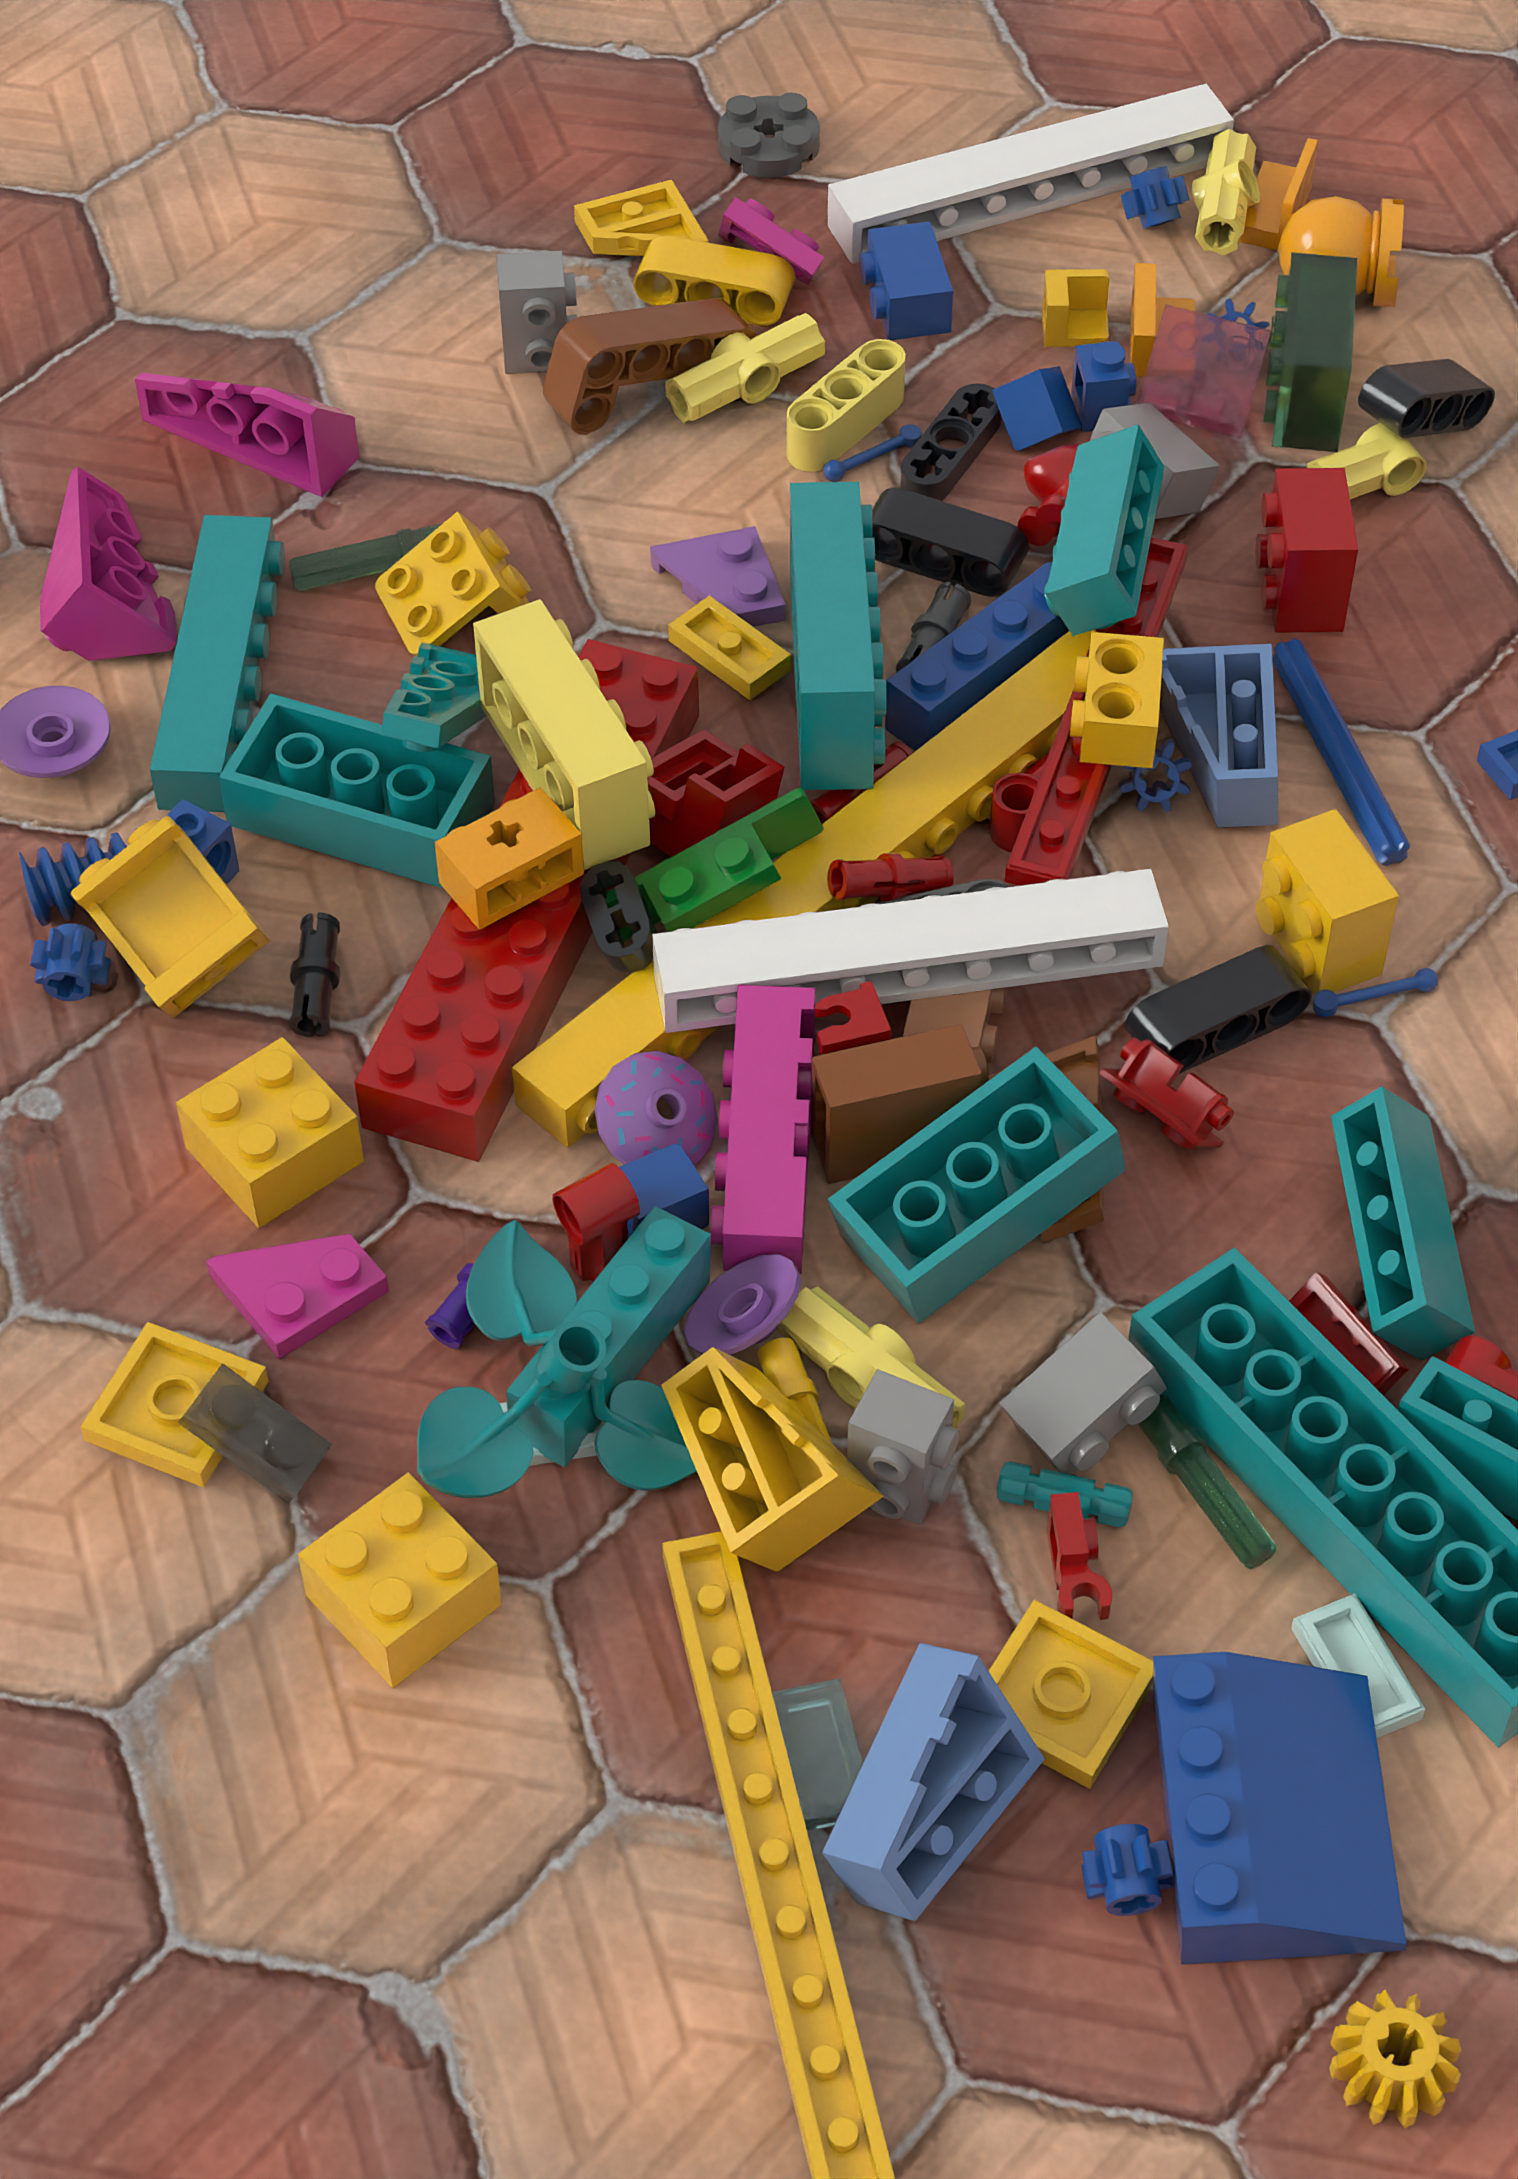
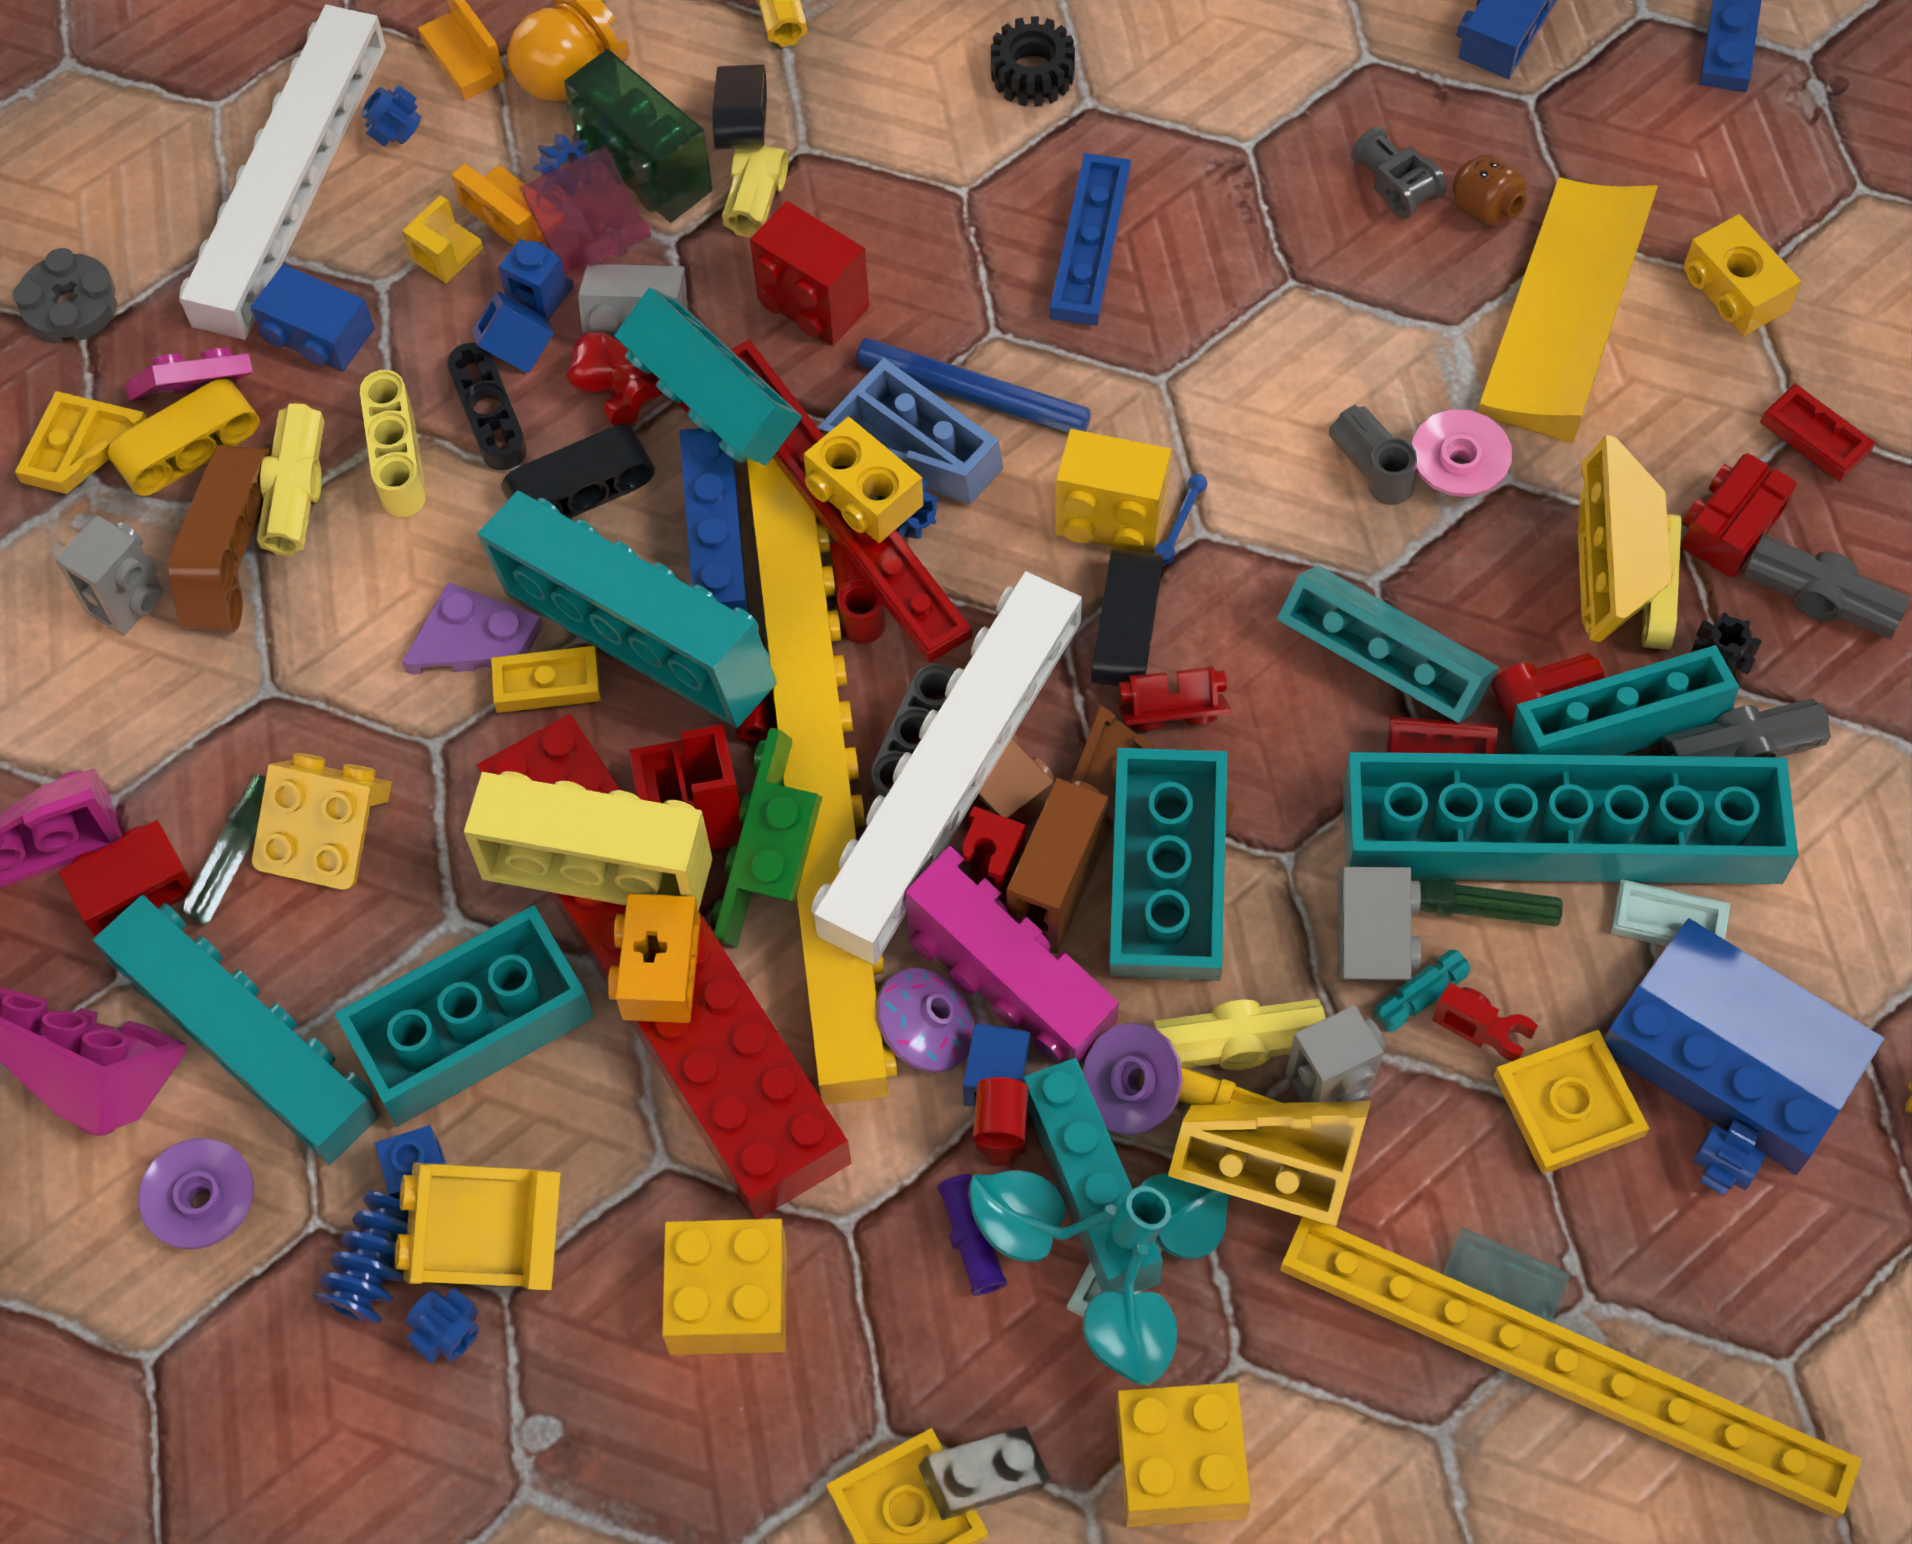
camera: 50 degrees left, 10 degrees up
dark pink wing [206,1234,389,1359] -> none
black pin [289,912,340,1037] -> none
teal wing [381,643,486,752] -> none
black beam [580,861,658,973] -> none
medium blue wedge [822,1643,1045,1921] -> none
blue hinge [823,425,922,482] -> none
red pin [827,852,954,902] -> none
dark grey pin [896,582,971,672] -> none
light yellow piece [1192,129,1261,256] -> none
none -> red brick [58,819,198,937]

